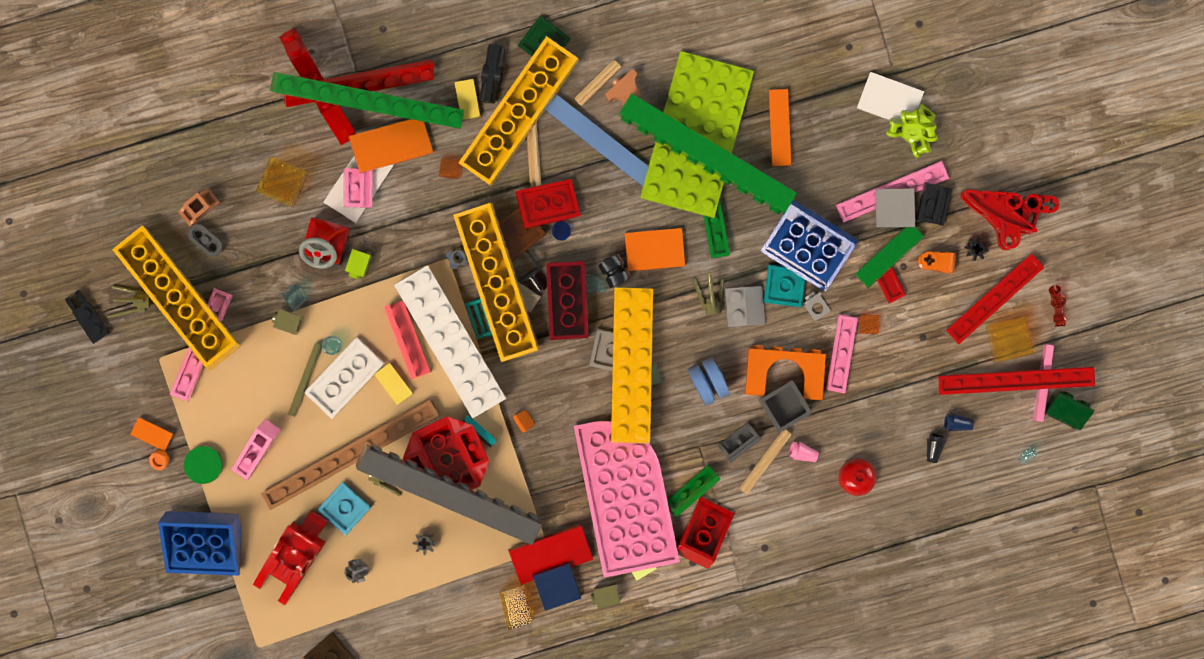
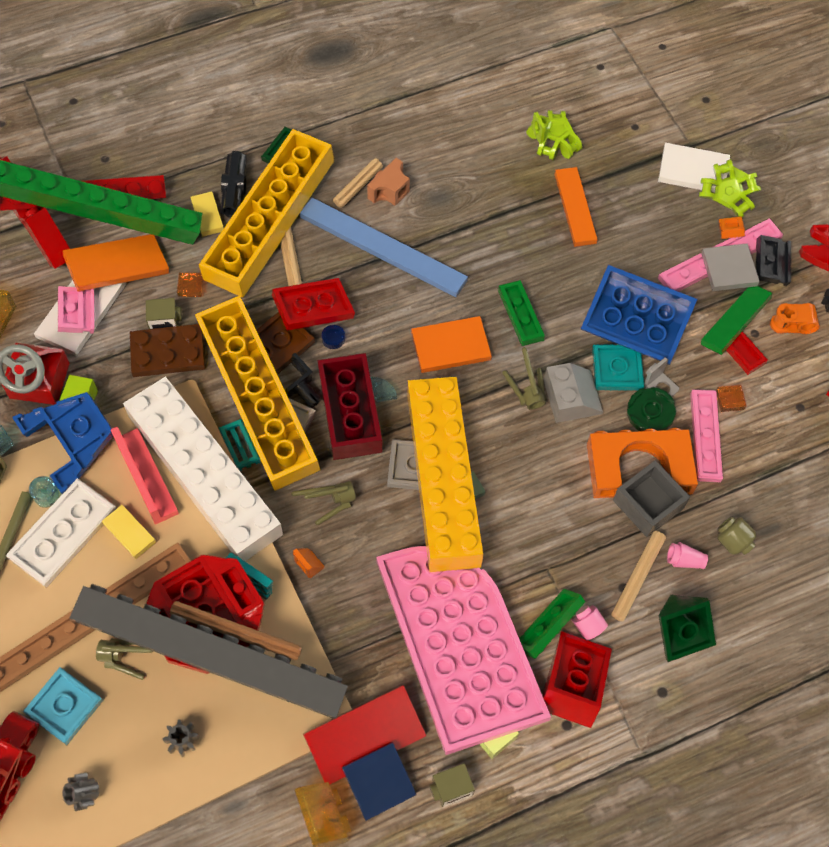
camera: 10 degrees left, 25 degrees down
sand blue plate [446,247,468,269] -> none
black wheel [598,254,632,289] -> none
green brick [618,93,797,215] -> none
lime plate [640,51,754,218] -> none
medium blue wheel [687,357,730,406] -> none
dark grey hinge [718,422,762,463] -> none
red cylinder [838,458,877,496] -> none
none -> blue wing [12,392,113,494]
none -> reddish brown plate [130,324,205,377]
none -> olive brick [146,298,182,329]
none -> medium nougat axle [170,601,302,660]
none -> olive plant [291,481,356,525]
none -> lime piece [526,110,582,160]
none -> bright pink plate [572,605,608,640]
none -> dark green tile [627,387,676,431]
none -> dark green slope [658,595,716,662]
none -> olive head [717,516,756,555]
none -> orange tile [719,217,745,239]

